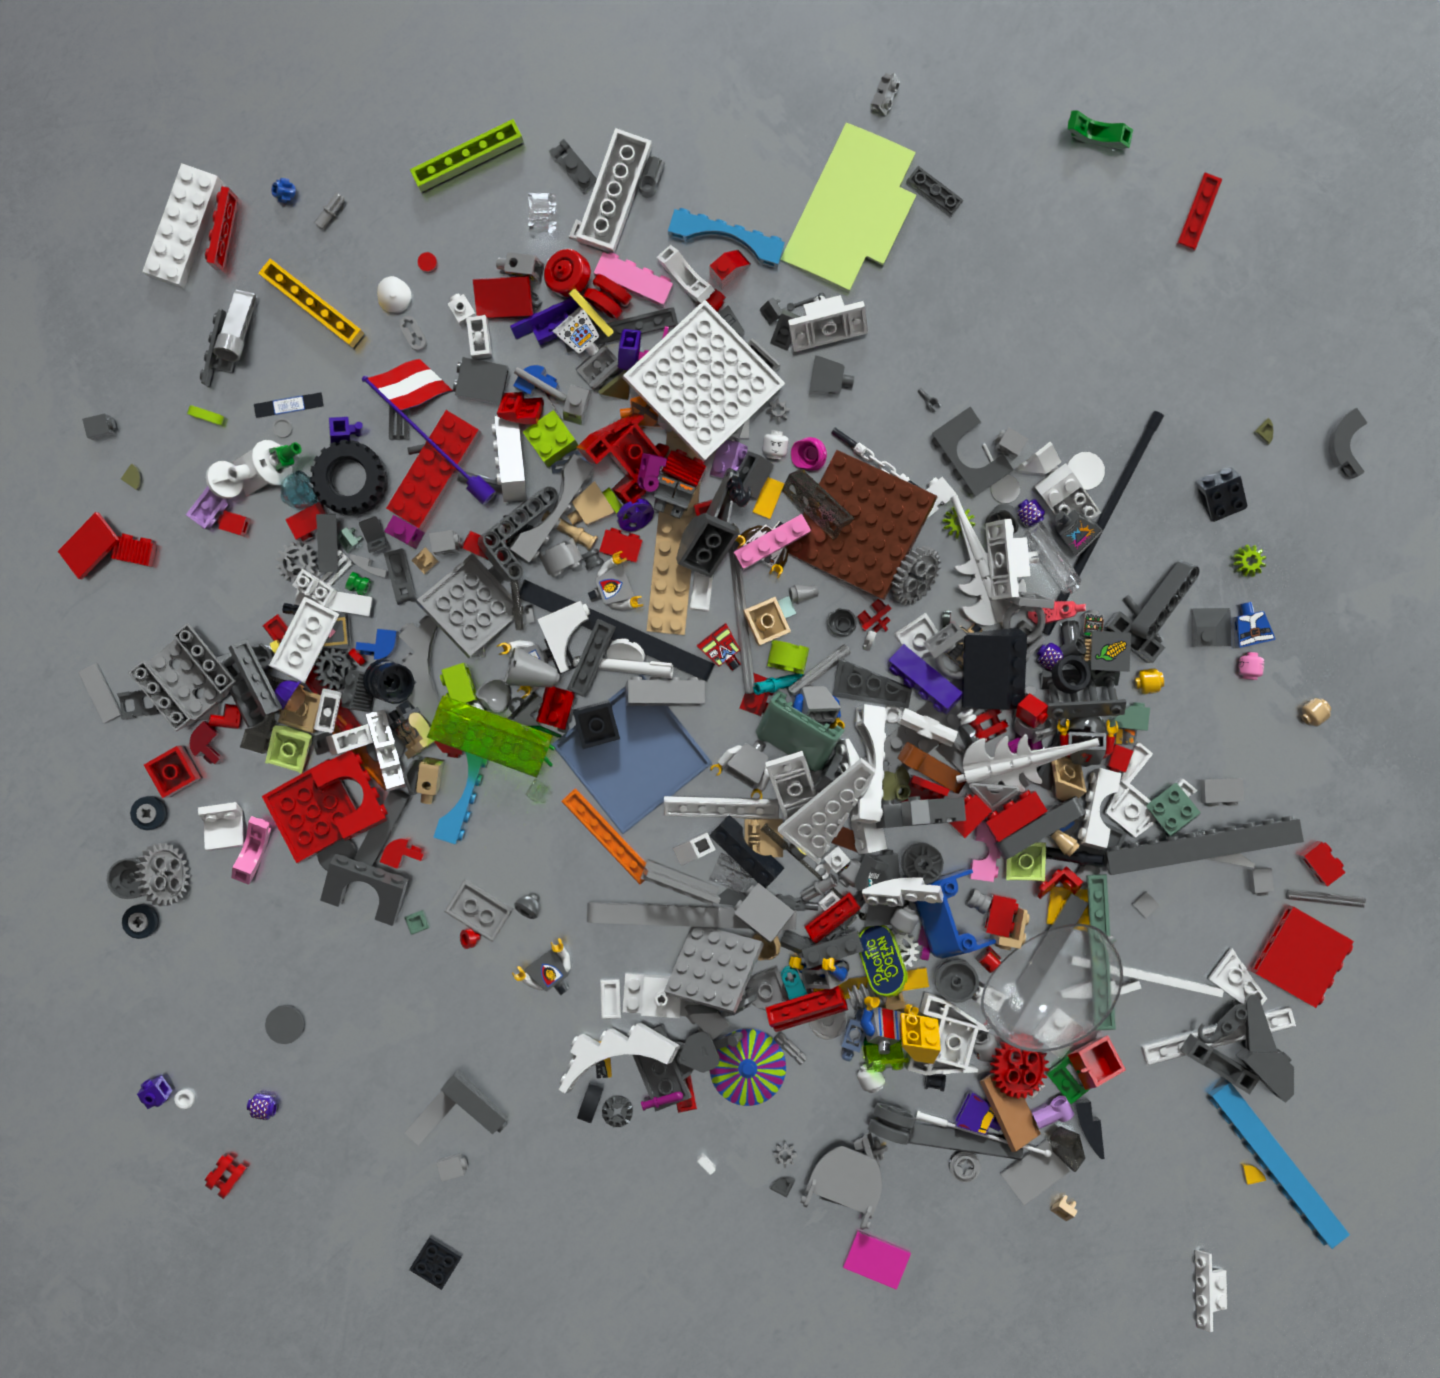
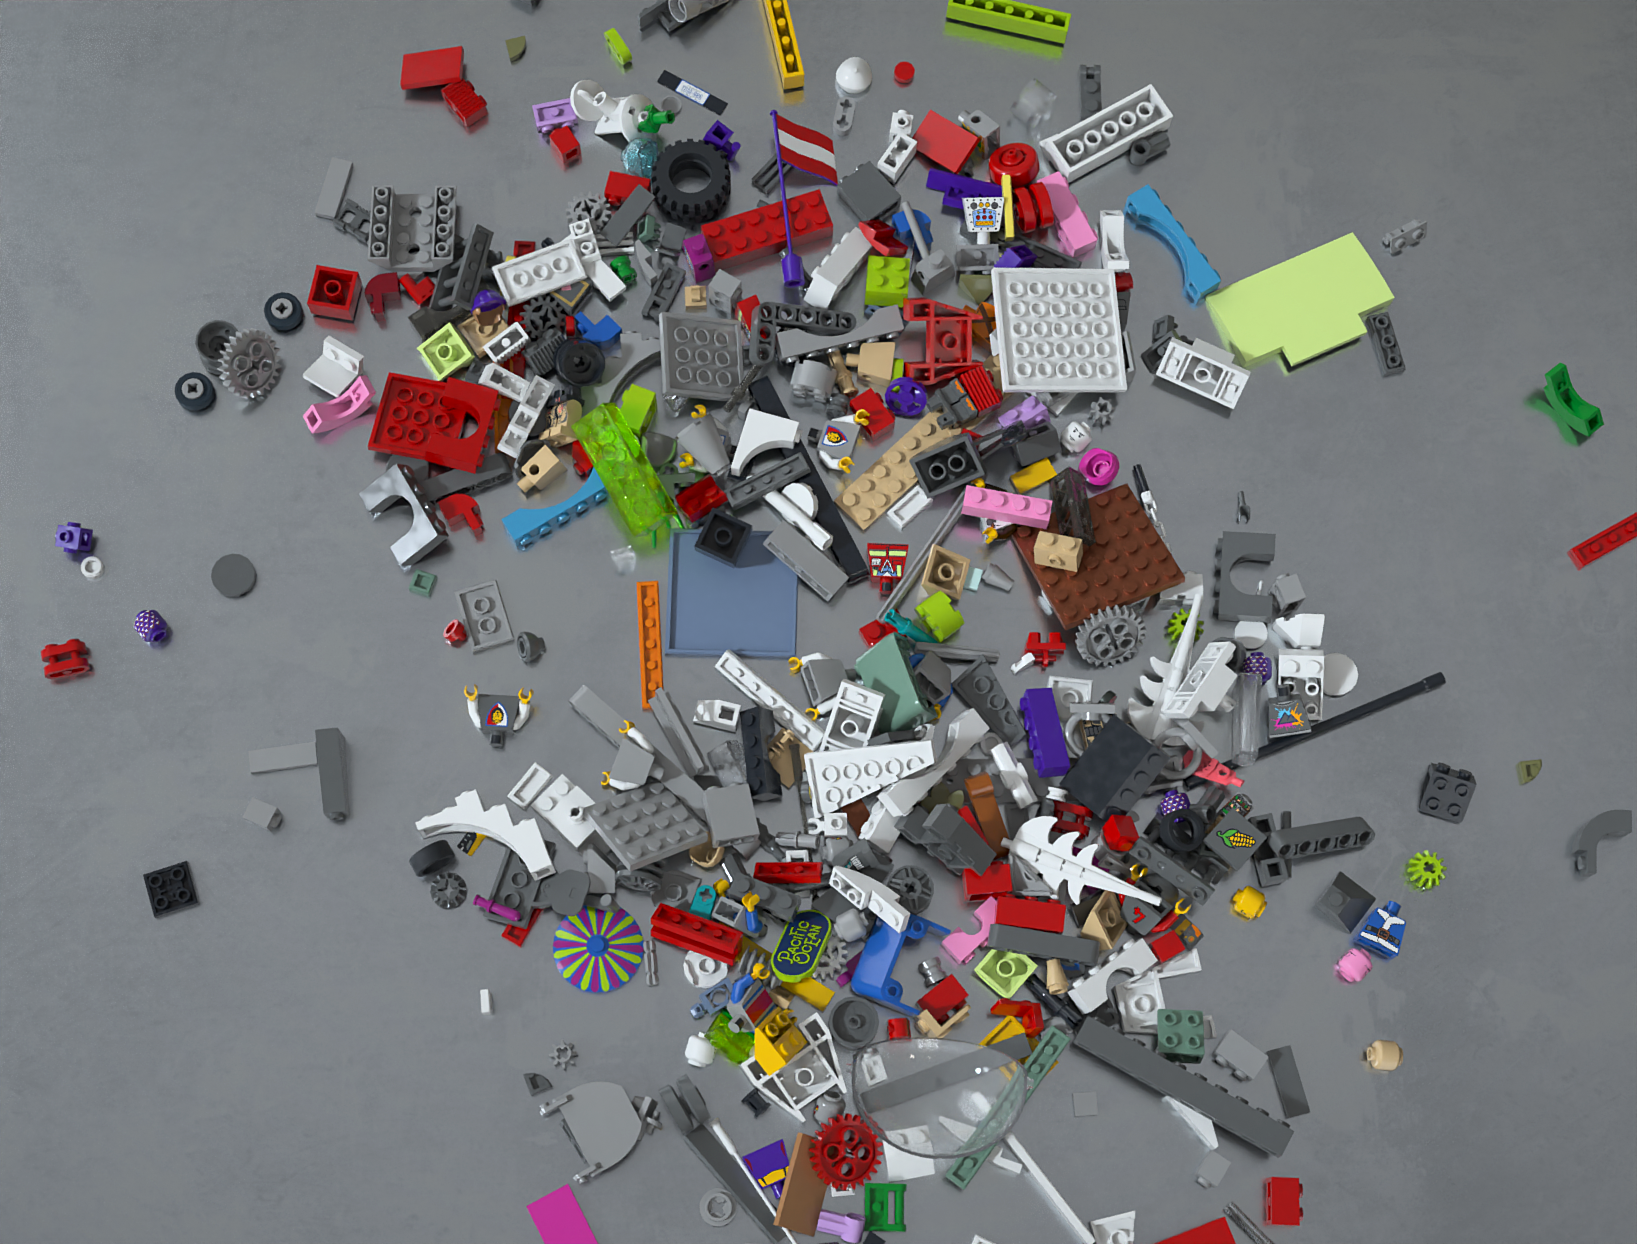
camera: 40 degrees right, 15 degrees down
magenta leg [637,453,667,492] -> none
red slope [709,250,751,289] -> none
dark grey torso [809,355,855,395] -> none
dark grey hair [827,608,857,637] -> none
red piece [1068,1035,1126,1090] -> none
sand green slope [1109,702,1150,731] -> none
none -> light grey torso [601,720,665,791]
none -> tan brick [1034,531,1083,572]
none -> dark grey tile [1267,1045,1310,1119]

